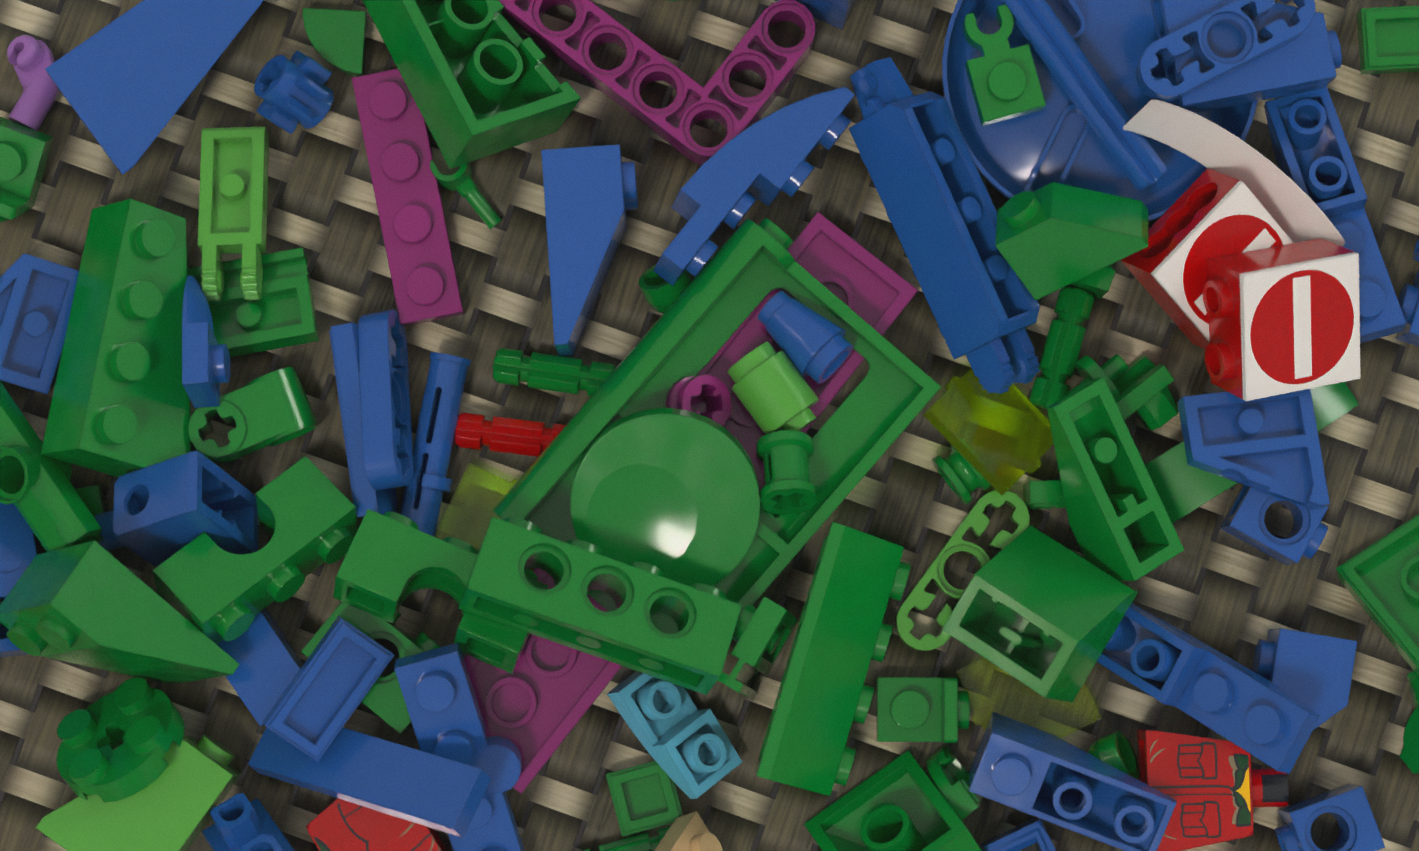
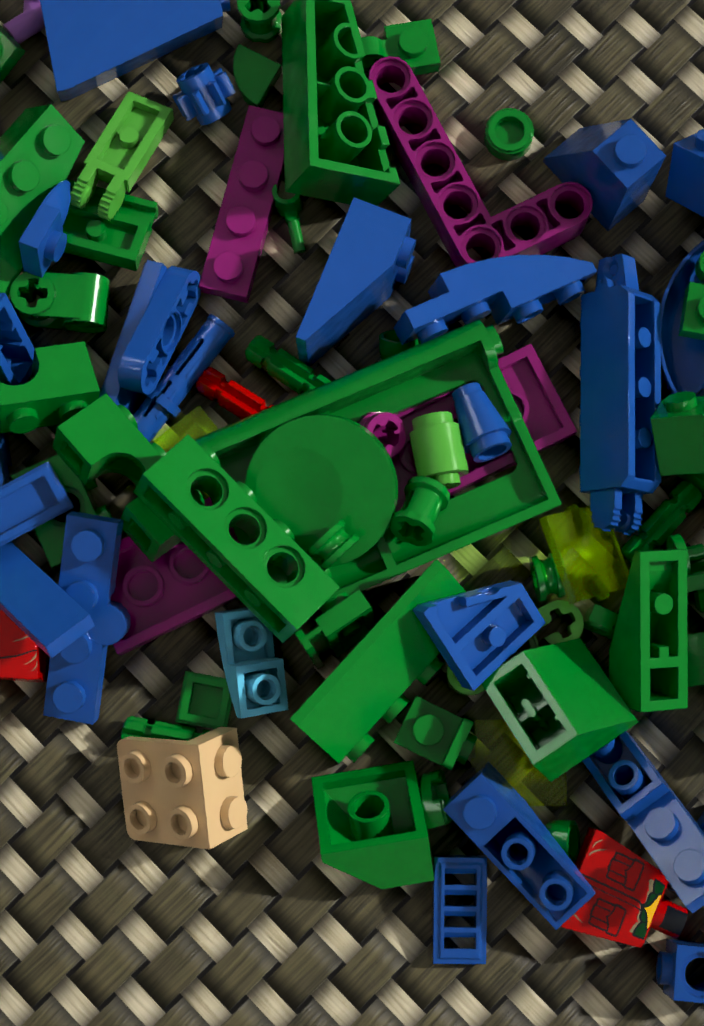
camera: 30 degrees right, 5 degrees down
none -> green bush [307,519,360,571]
none -> blue wing [412,580,546,691]

